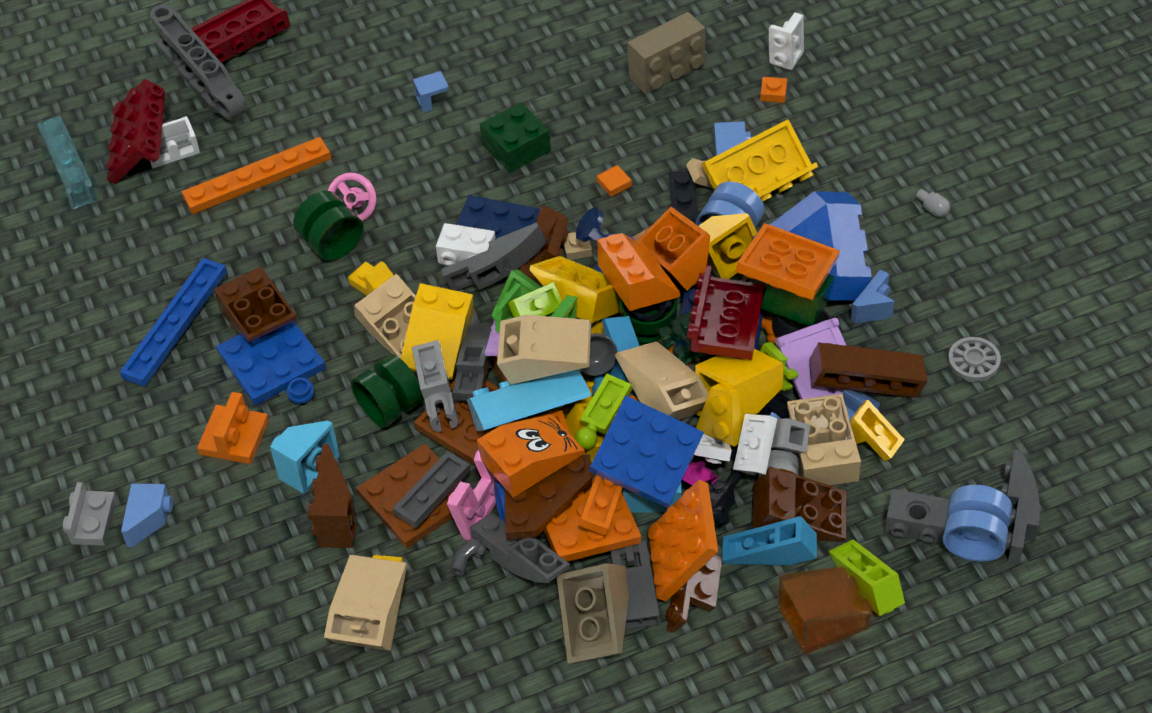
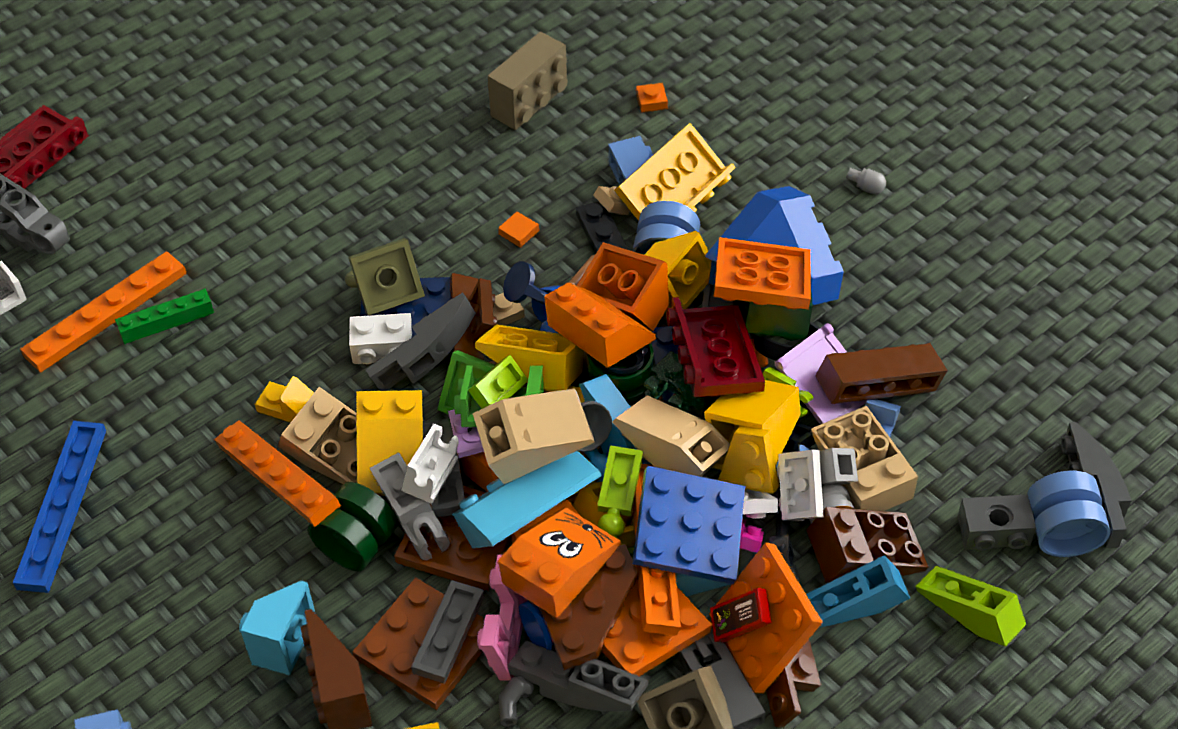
camera: 20 degrees left, 0 degrees up
orange bracket [197,392,269,464] -> none
reddish brown slope [214,267,297,342] -> none
blue plate [216,321,326,406] -> none
blue plate [287,377,314,404] -> none
dark green wheel [293,191,364,261] -> none
bright pink piece [328,173,376,221] -> none
medium blue panel [413,71,449,113] -> none
dark green brick [480,102,551,173] -> none
white bracket [769,12,804,70] -> none
clear orange slope [778,566,873,655] -> none
medium blue slope [851,270,894,323] -> none
yellow slope [851,400,905,461] -> none
light grey wheel [948,337,1001,382] -> none
none -> green piece [115,288,214,344]
none -> orange plate [214,420,341,527]
none -> olive tile [345,238,425,316]
none -> white hinge [401,424,459,504]
none -> tile [710,588,771,643]

